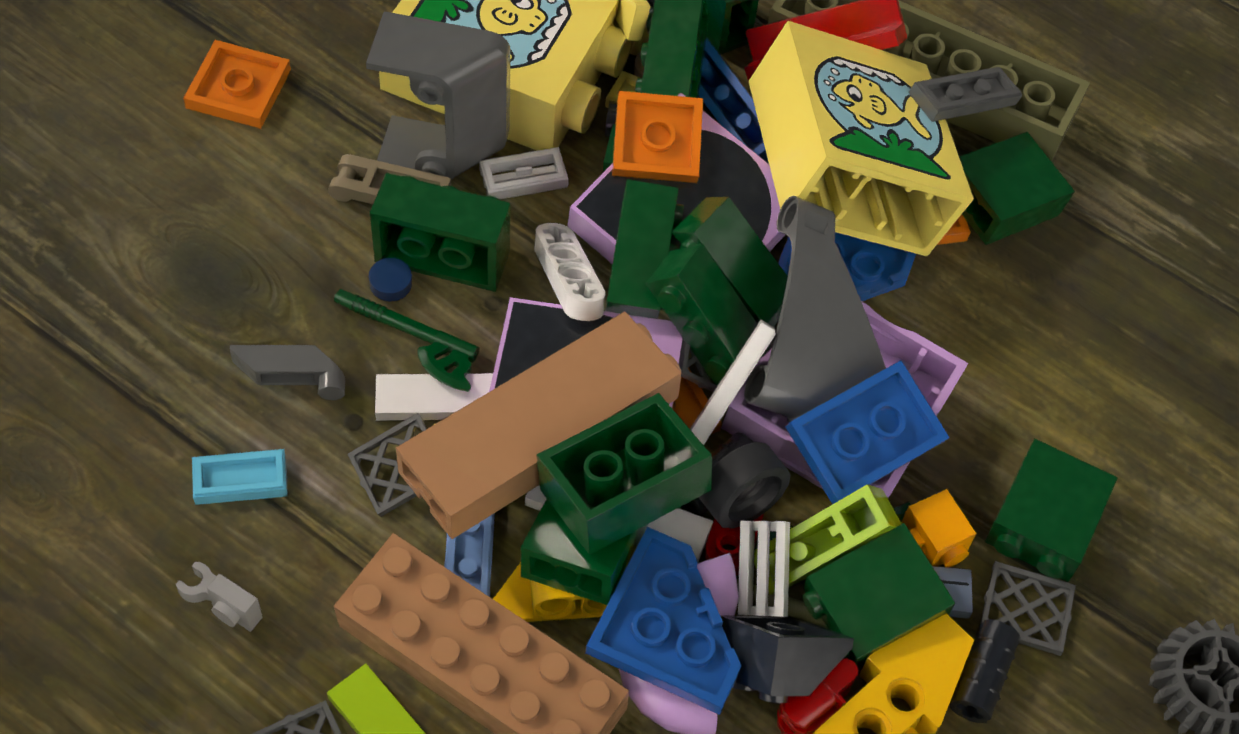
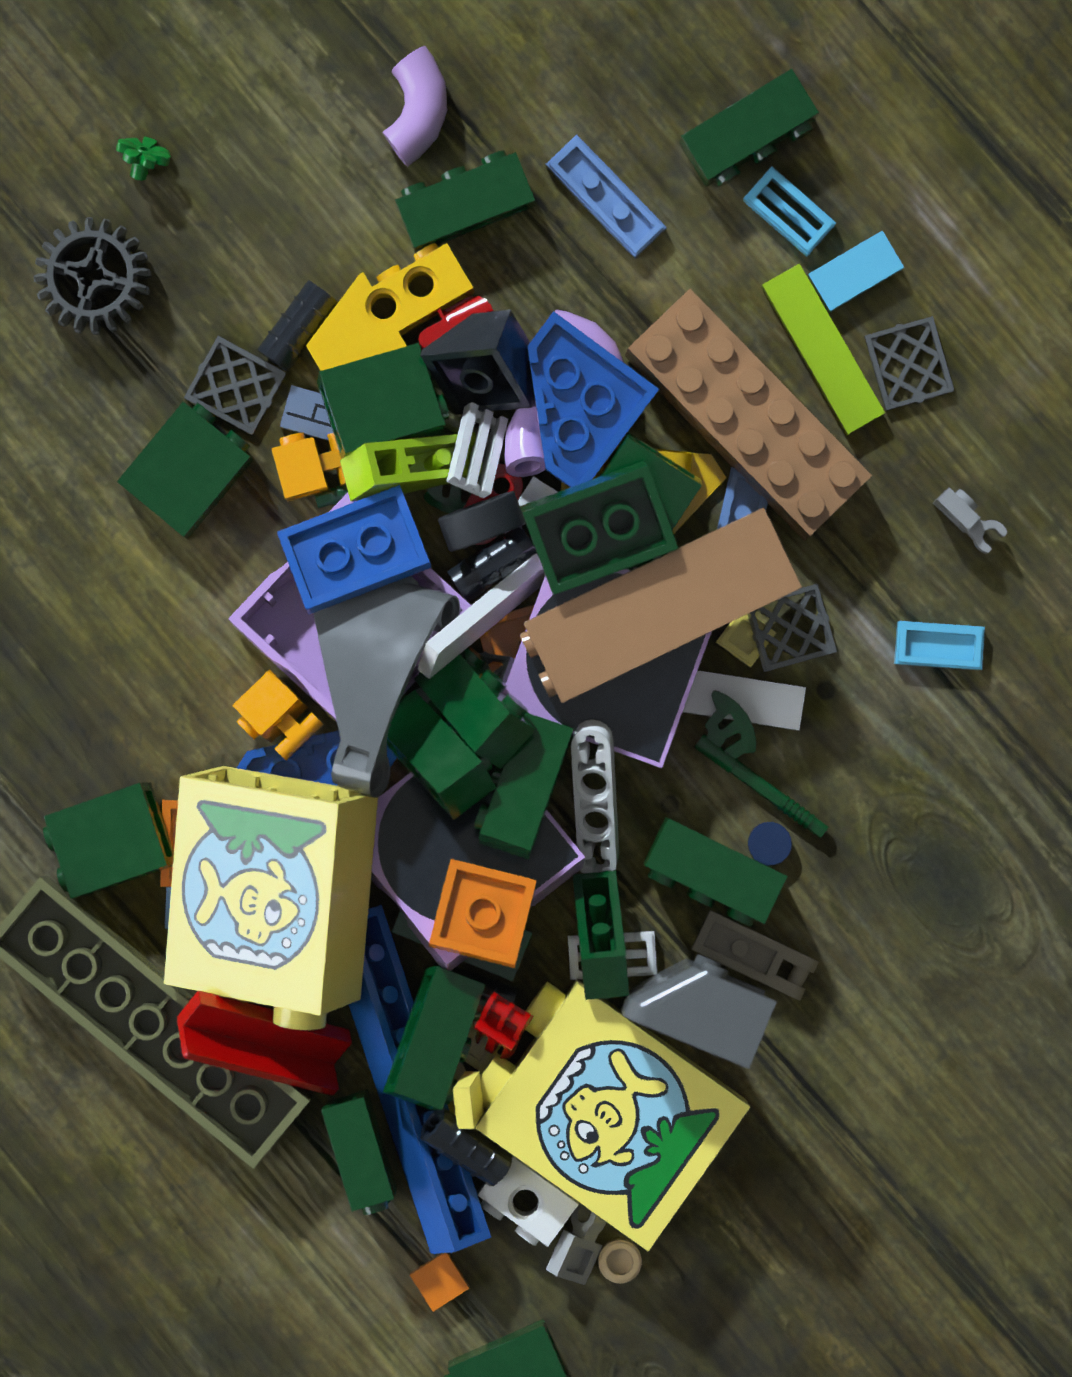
camera: 165 degrees left, 30 degrees up
orange tile [183,40,291,129] -> none
dark grey piece [230,345,345,400] -> none
dark grey tile [908,67,1022,122] -> none
none -> light orange brick [232,669,324,761]
none -> red arm [474,992,534,1059]
none -> dark green brick [573,870,629,1000]

